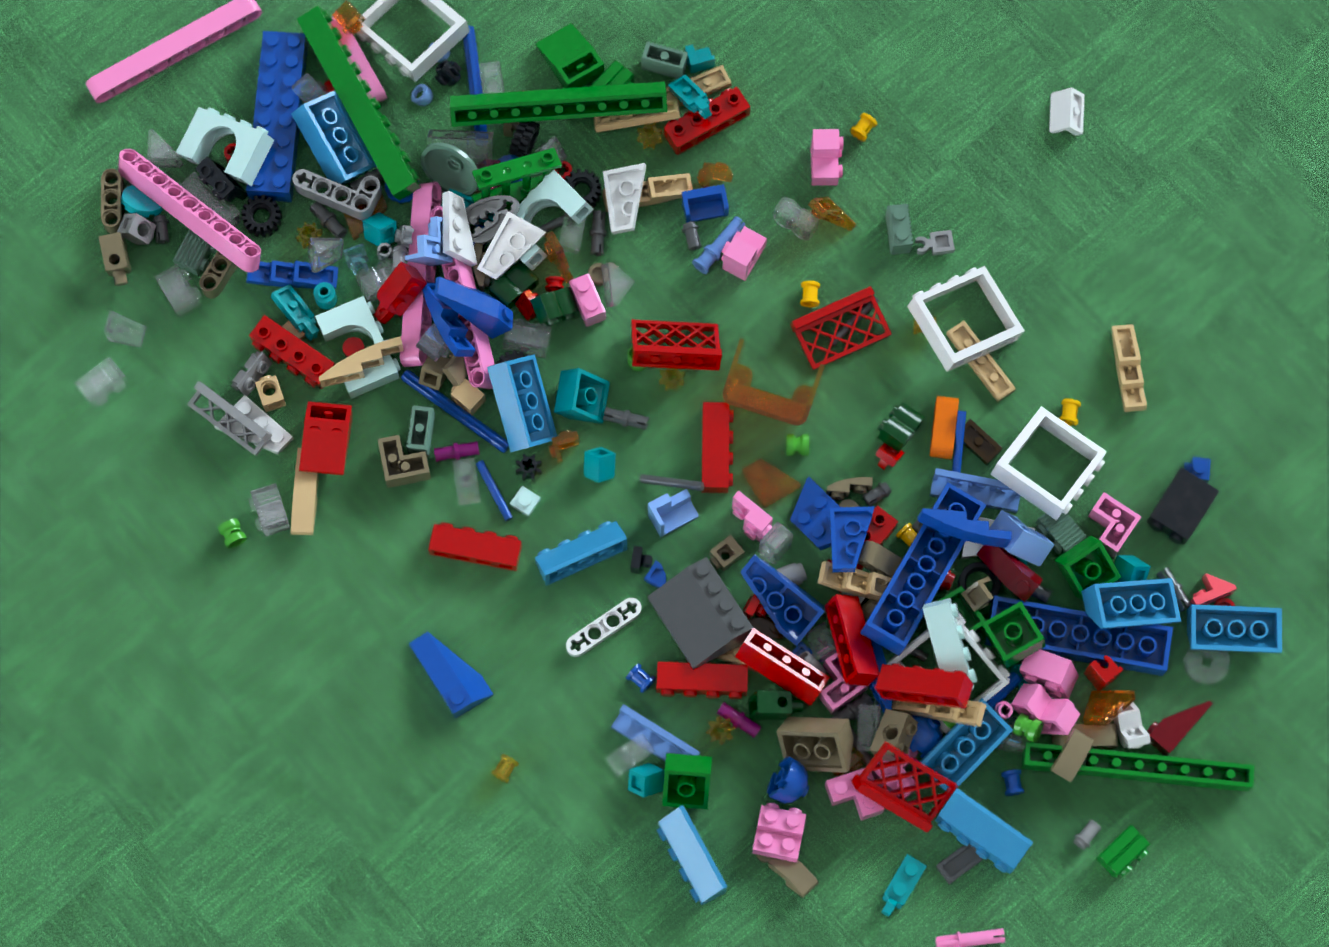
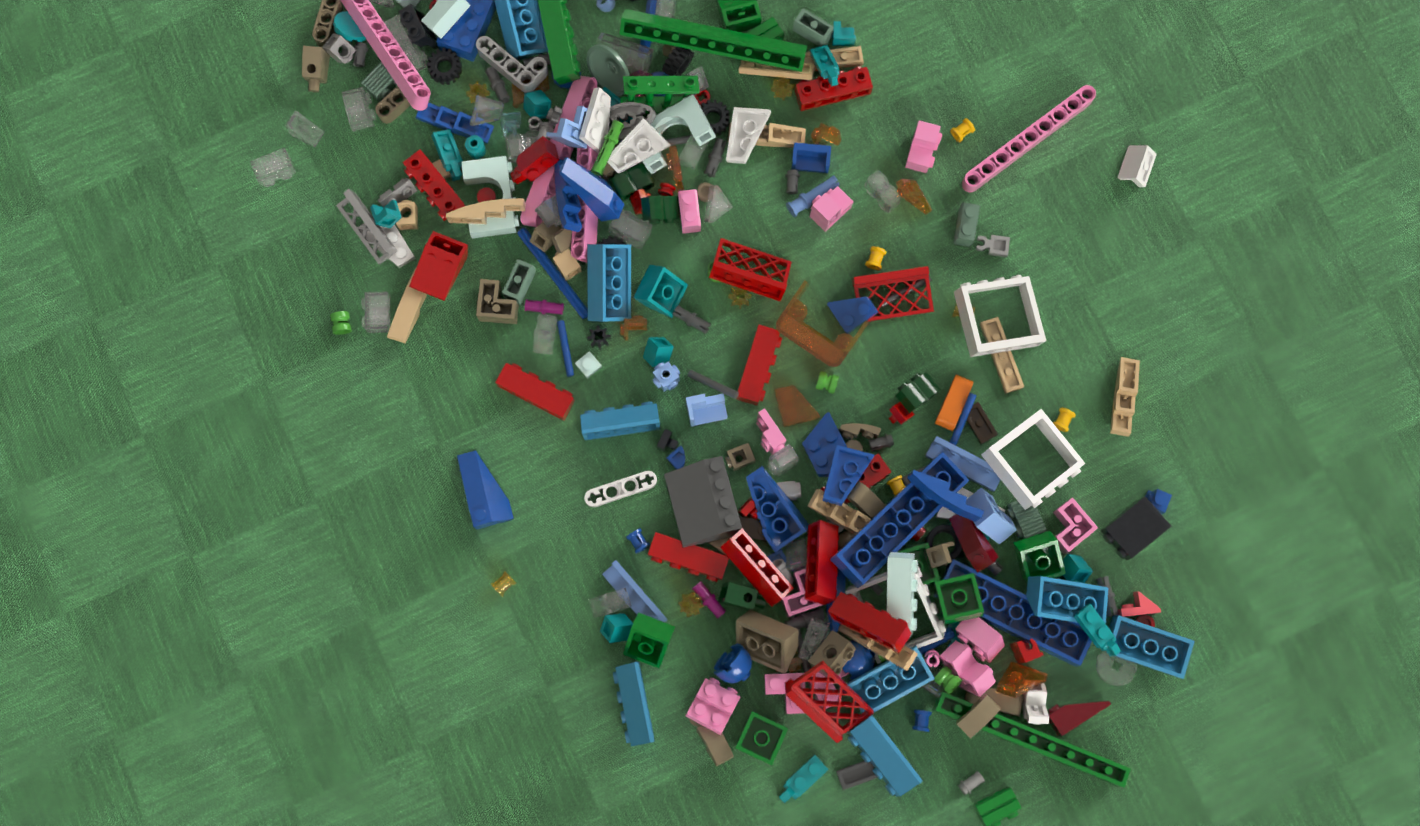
camera: 15 degrees right, 5 degrees up
none -> teal panel [370,200,402,228]
none -> bright green pin [591,120,624,176]
none -> light blue brick [652,362,680,392]
none -> green brick [735,711,788,765]
none -> blue wing [827,296,879,334]
none -> bright pink beam [962,85,1096,193]
none -> teal hinge [1074,603,1121,657]

